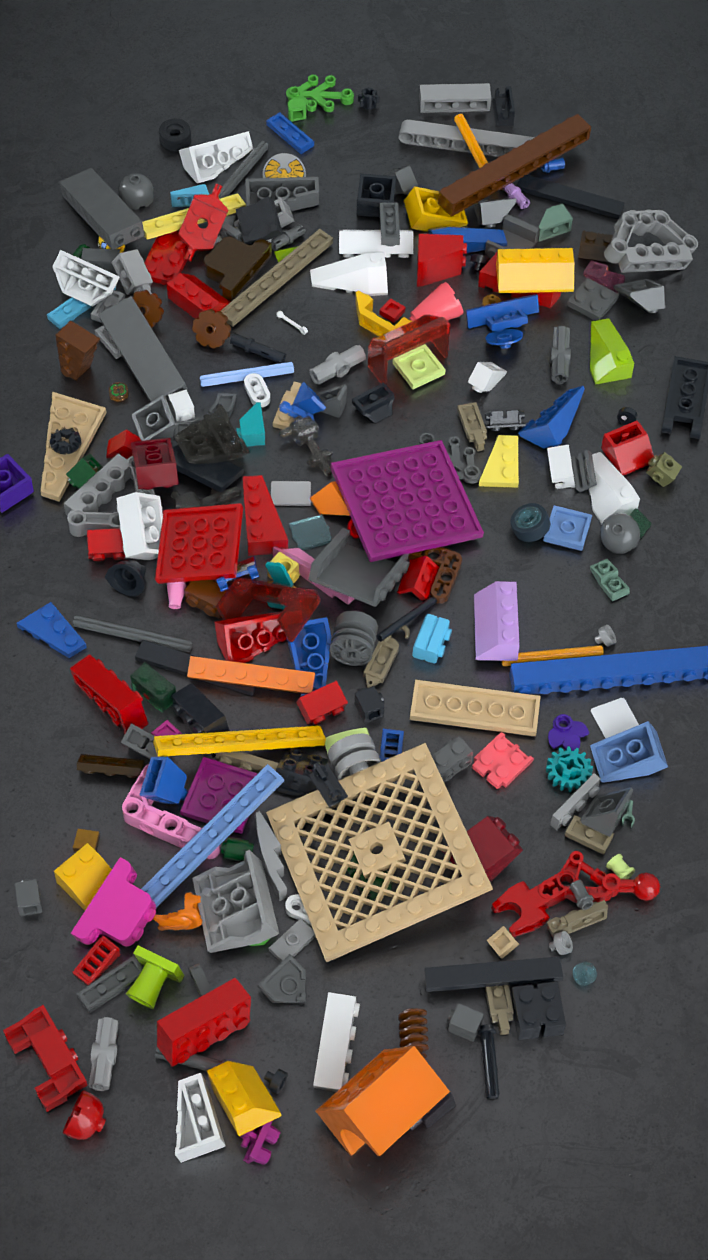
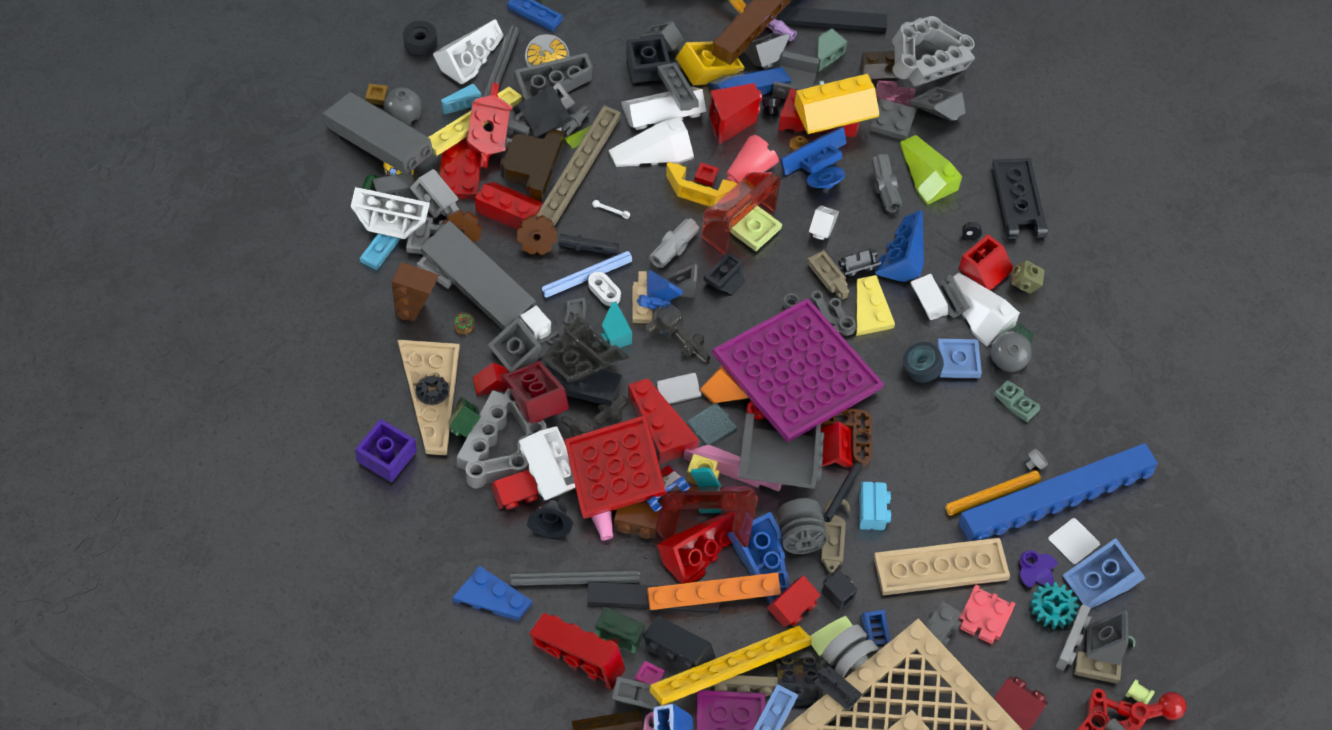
camera: 20 degrees left, 0 degrees up
lavender slope [474,581,519,661] -> none
none -> pearl gold plate [365,84,388,105]

